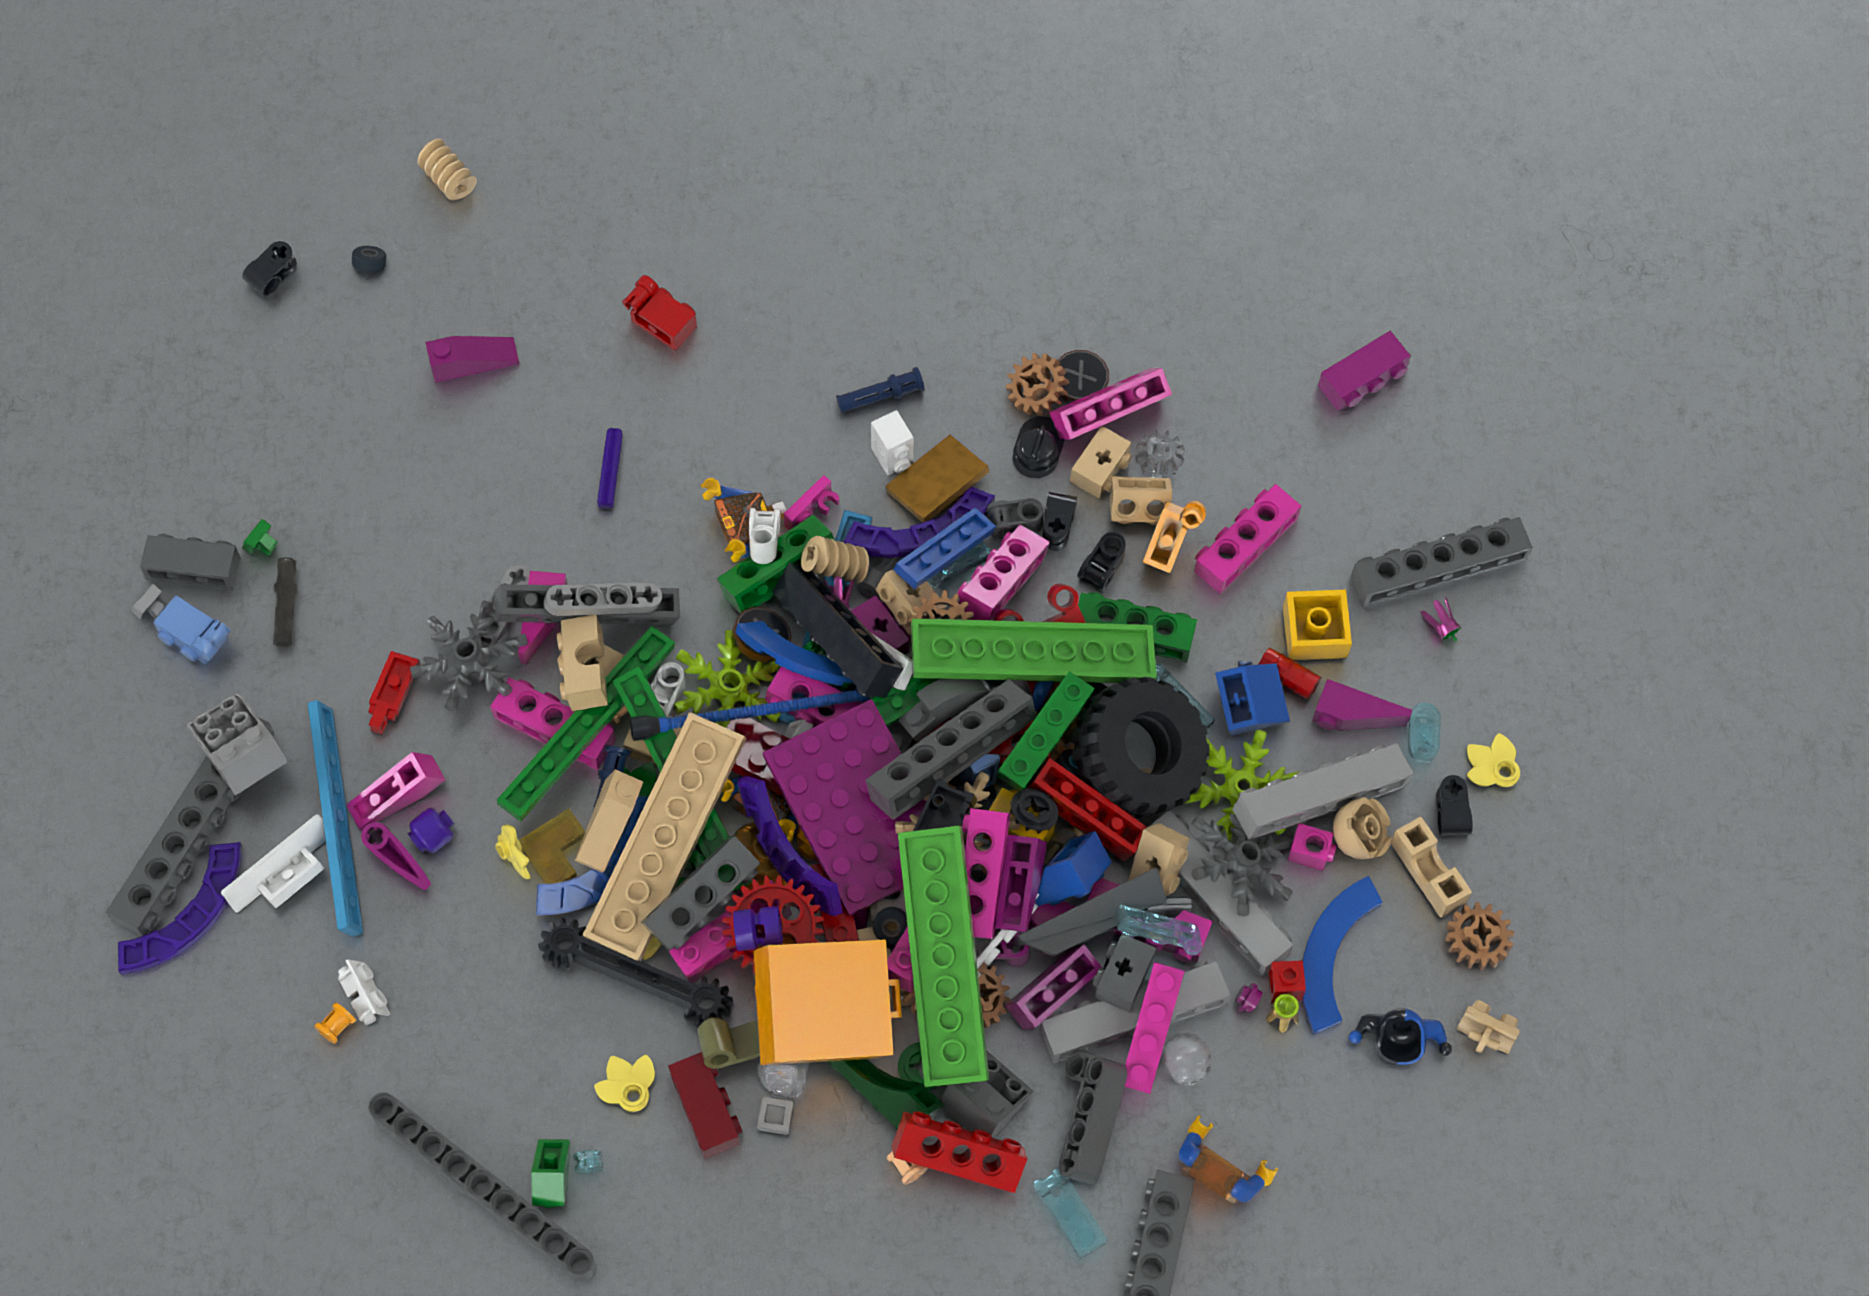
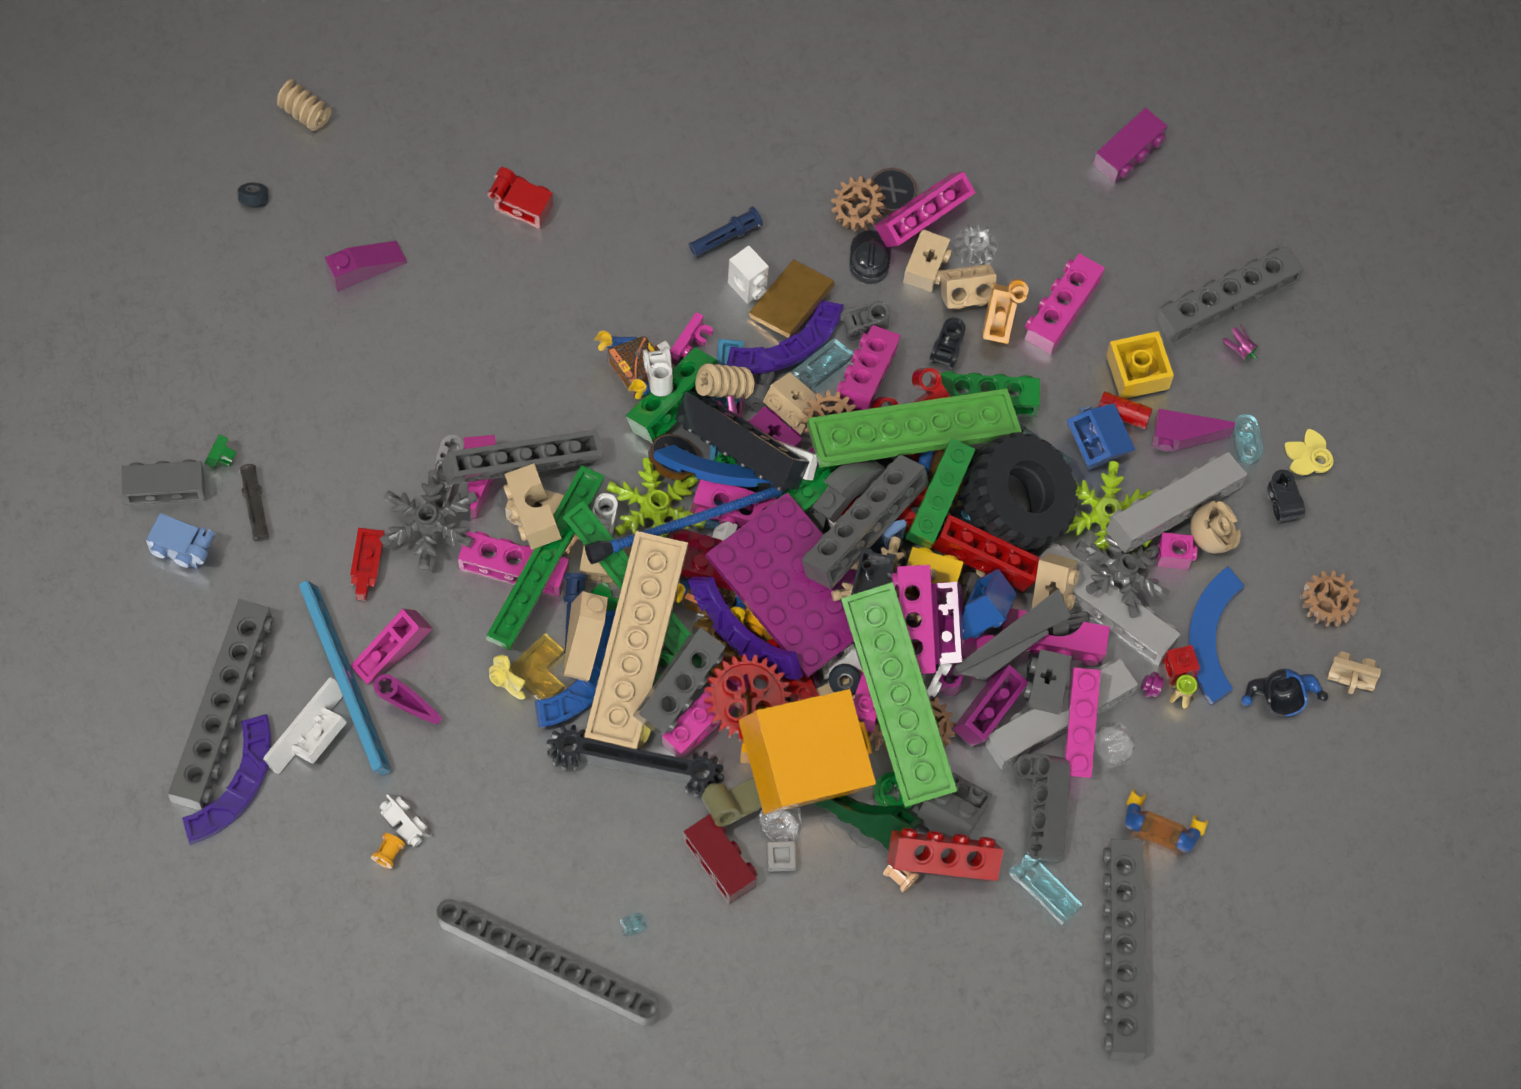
camera: 15 degrees left, 0 degrees up
light grey tile [131,584,165,619] -> none
light grey slope [186,692,288,795] -> none
black piece [242,241,297,297] -> none
dark purple head [407,808,455,853] -> none
green slope [531,1139,570,1208] -> none
light grey beam [544,582,662,616] -> none
light yellow plate [594,1055,655,1112] -> none
dark purple axle [597,428,623,509] -> none
dark purple wheel [733,906,783,951] -> none
blue plate [894,507,996,590] -> none
black gear [1010,788,1058,834] -> none
black piece [1042,492,1078,551] -> none
clear light blue plate [1116,904,1202,955] -> none
tan arch [1391,817,1472,918] -> none

